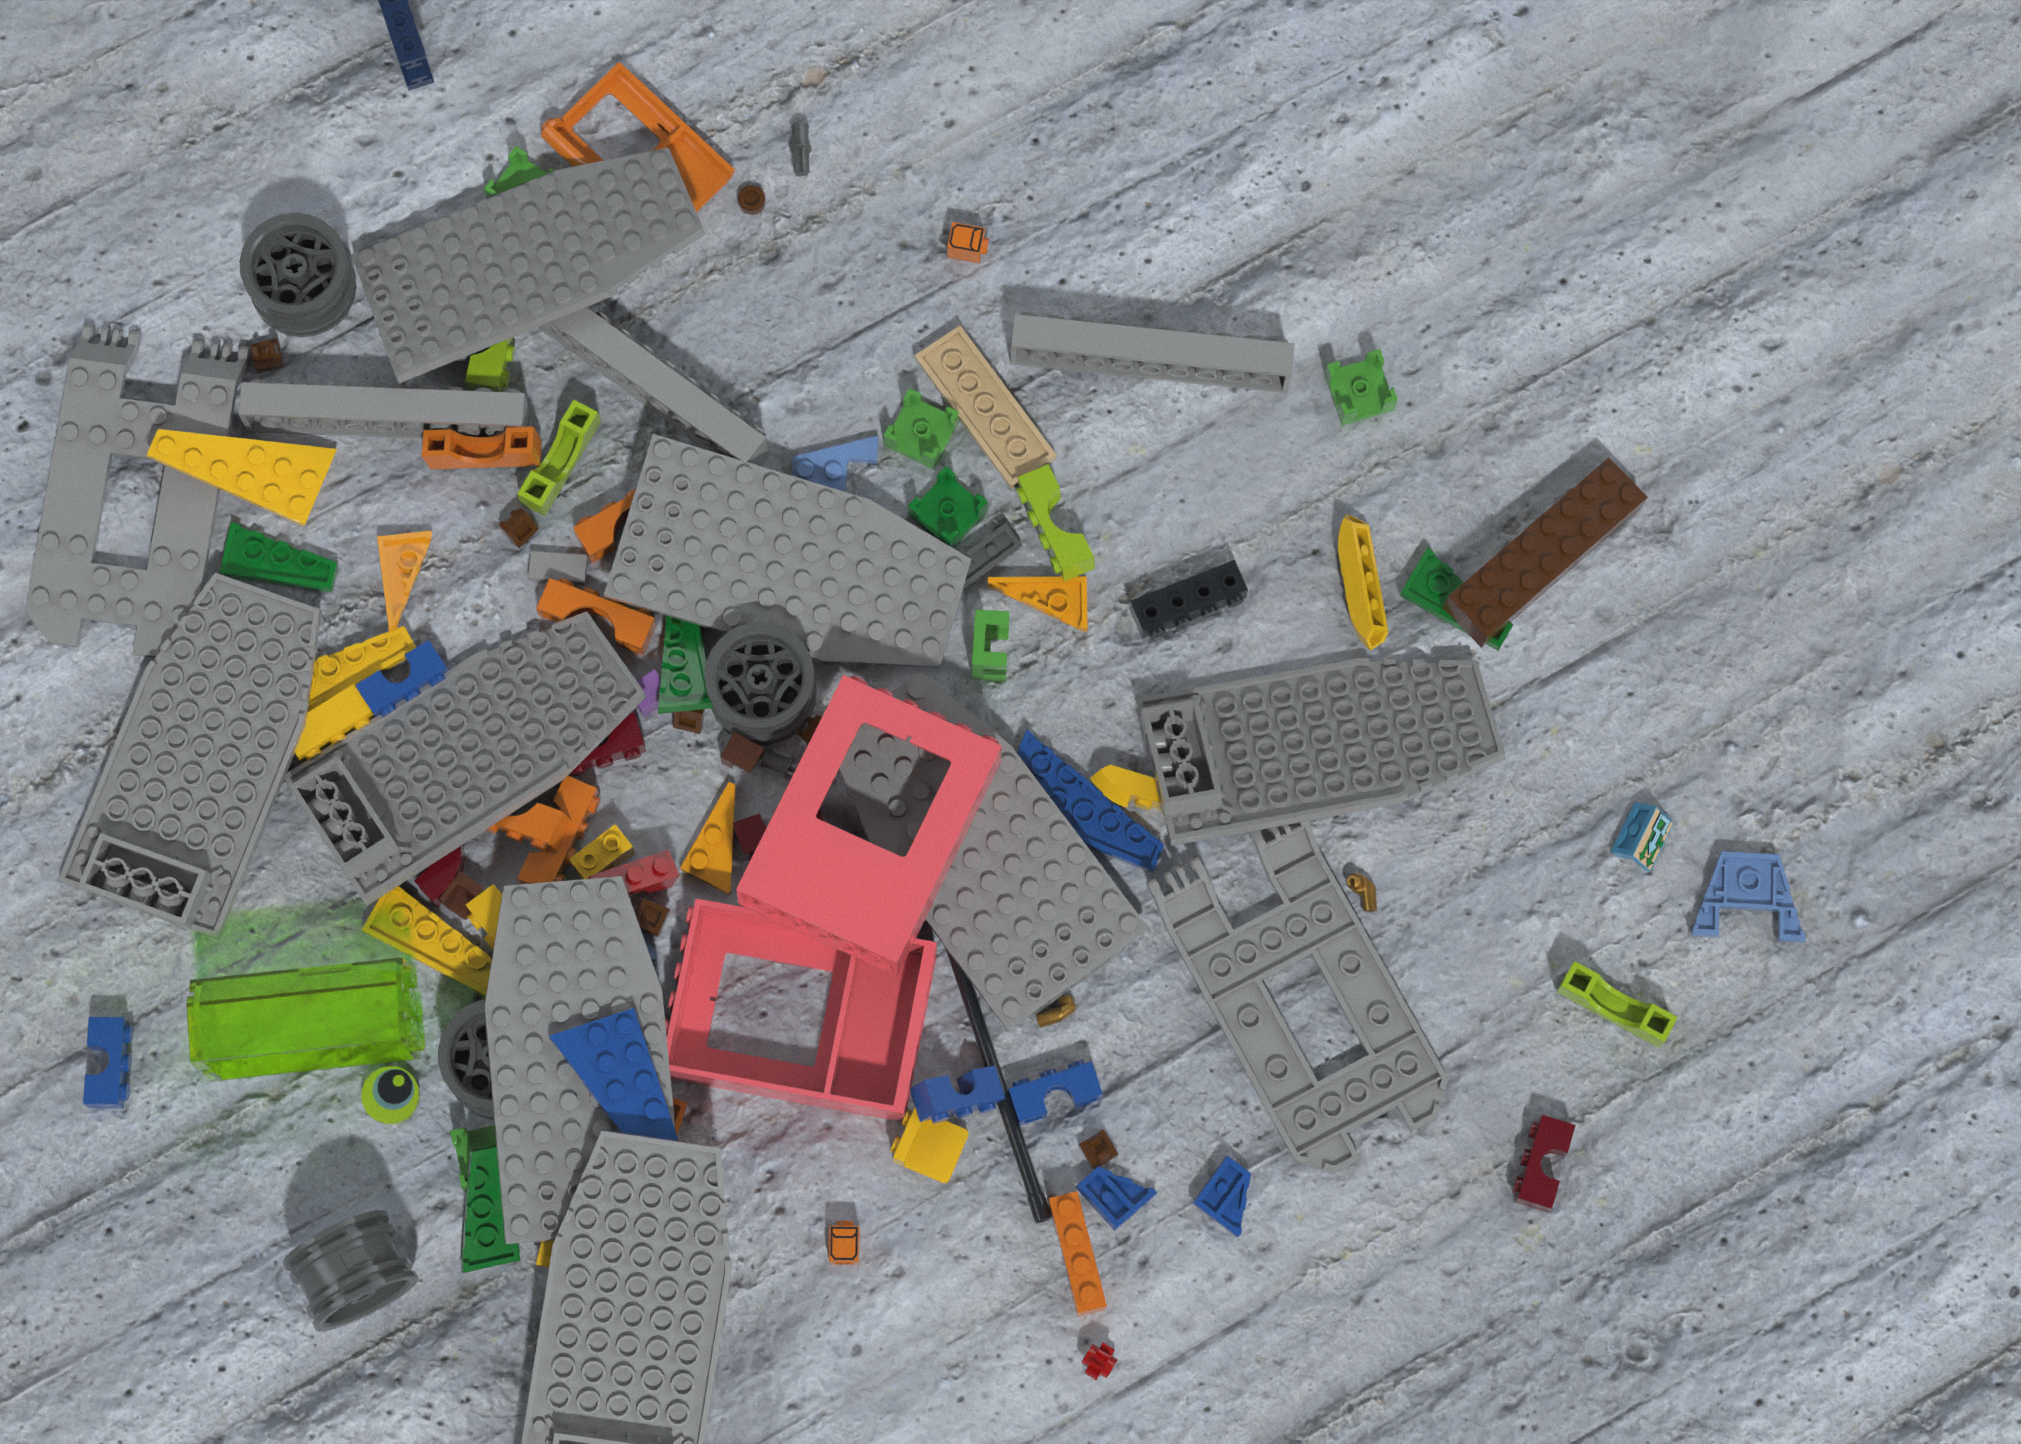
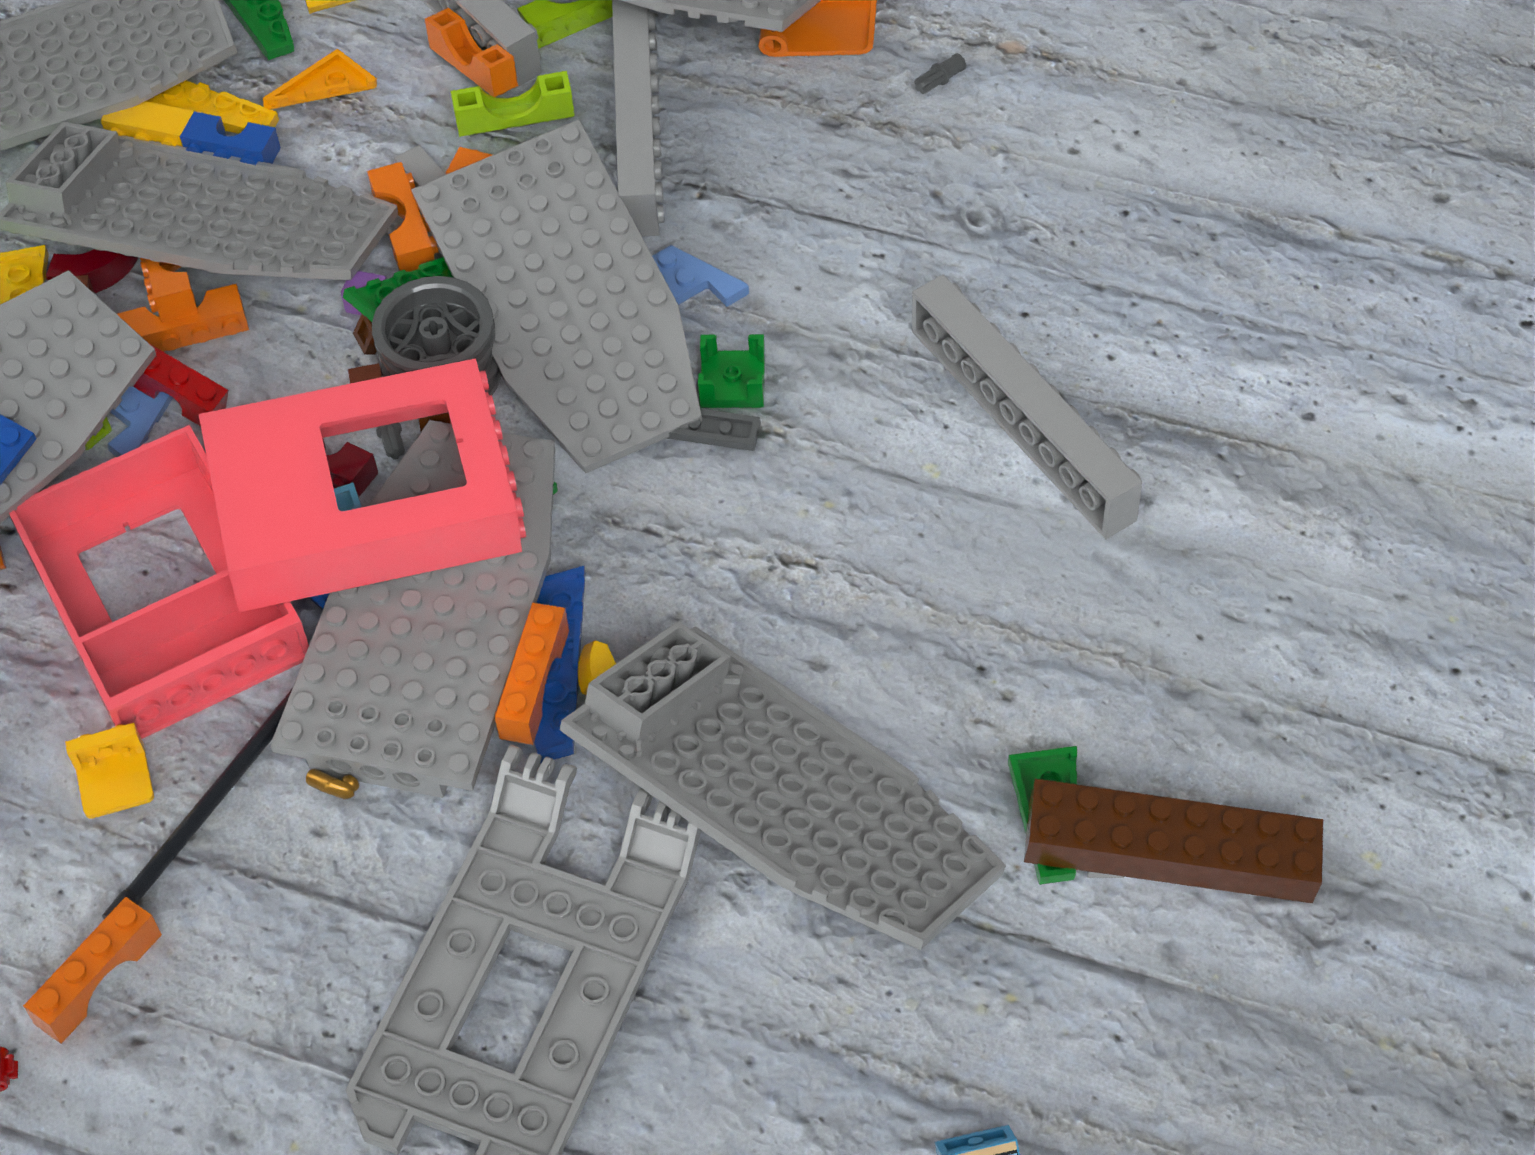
camera: 55 degrees right, 20 degrees down
reddish brown tile [499,508,539,548] -> none
dark red arch [569,713,646,777] -> none
yellow brick [569,824,635,879] -> none
reddish brown tile [636,898,670,937] -> none
reddish brown tile [738,185,766,215] -> none
bright green panel [884,388,959,470] -> none
blue arch [910,1066,1006,1124] -> none
tan plate [914,325,1057,489] -> none
orange brick [947,222,989,263] -> none
bright green panel [972,609,1010,681] -> none
light orange wing [988,576,1088,632] -> none
blue arch [1008,1060,1103,1126] -> none
lime arch [1015,464,1095,582] -> none
blue wing [1075,1166,1157,1231] -> none
reddish brown tile [1078,1129,1119,1170] -> none
black brick [1129,560,1248,639] -> none
blue wing [1192,1156,1251,1237] -> none
bright green panel [1324,349,1398,426] -> none
yellow brick [1338,513,1389,651] -> none
pearl gold arm [1346,873,1377,912] -> none
none -> orange arch [495,602,569,745]

